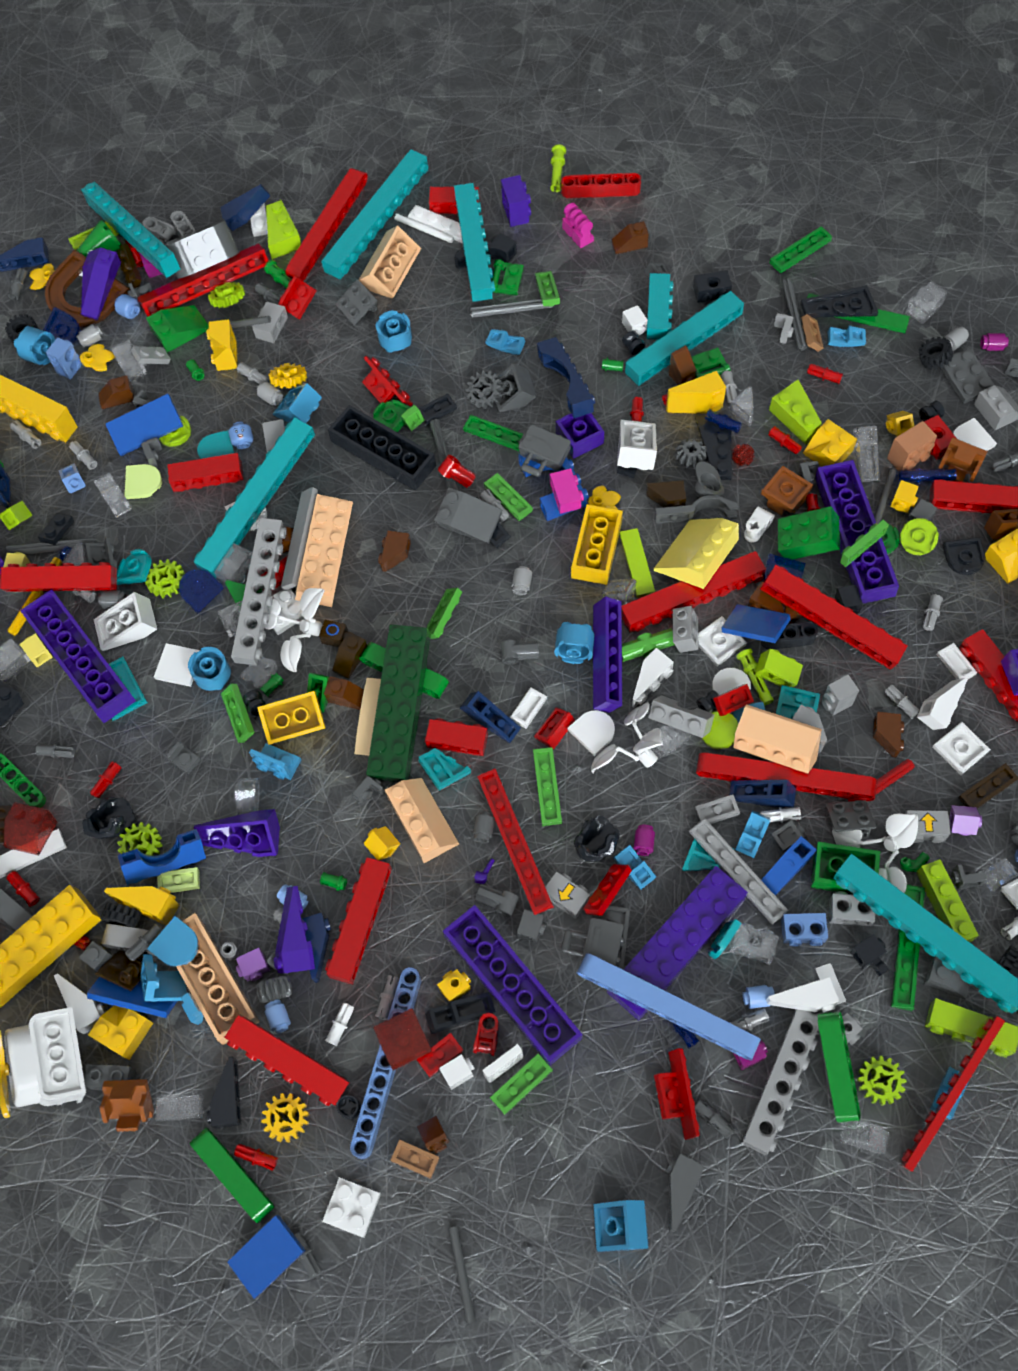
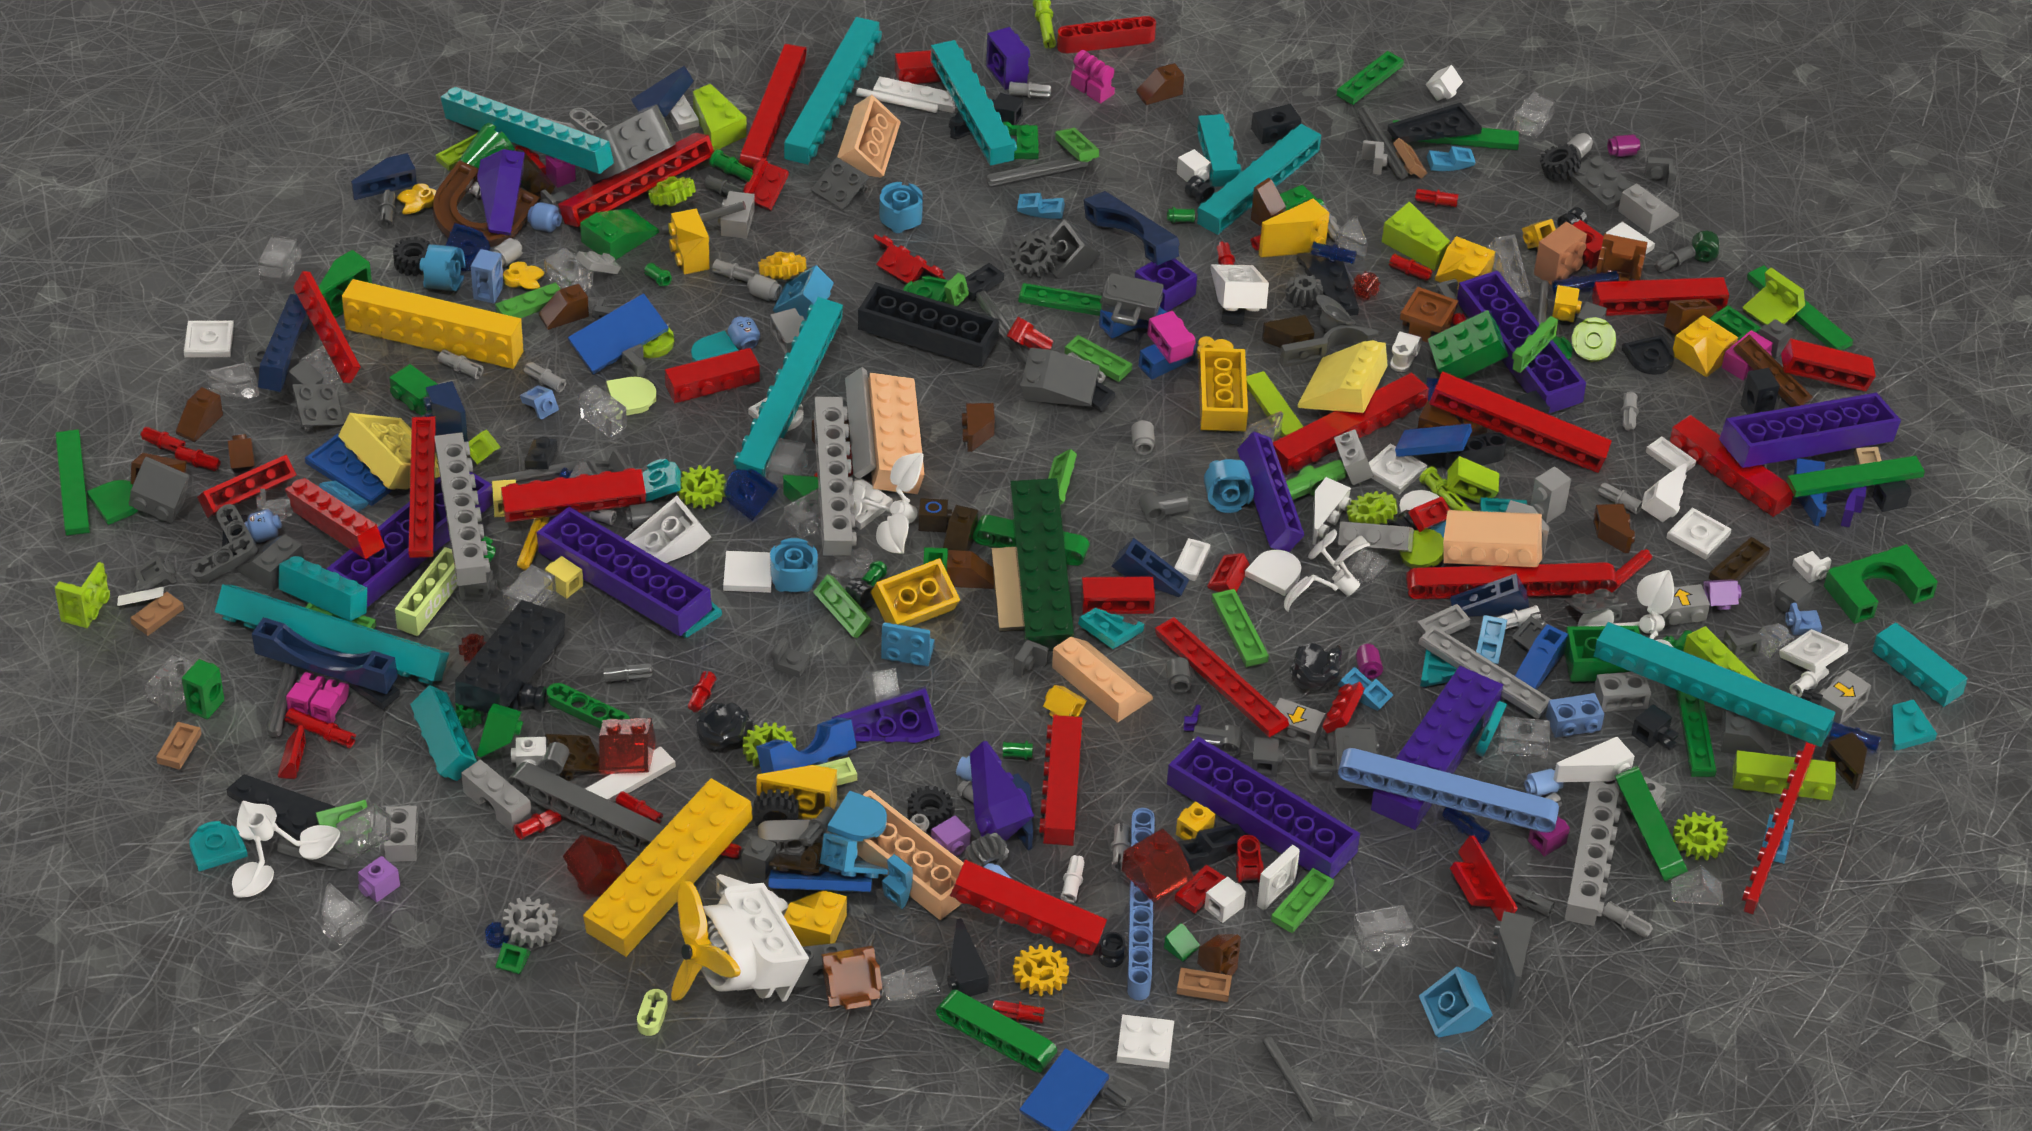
camera: 20 degrees left, 20 degrees down
none -> bright green plate [495,282,560,318]
none -> black tyre [907,786,953,833]
none -> light grey axle [1009,81,1052,98]
none -> slope [1164,923,1200,962]
none -> lime gear [1347,491,1398,525]
none -> clear brick [1352,905,1413,953]
none -> white brick [1426,65,1463,101]
none -> light grey axle [1602,901,1652,937]

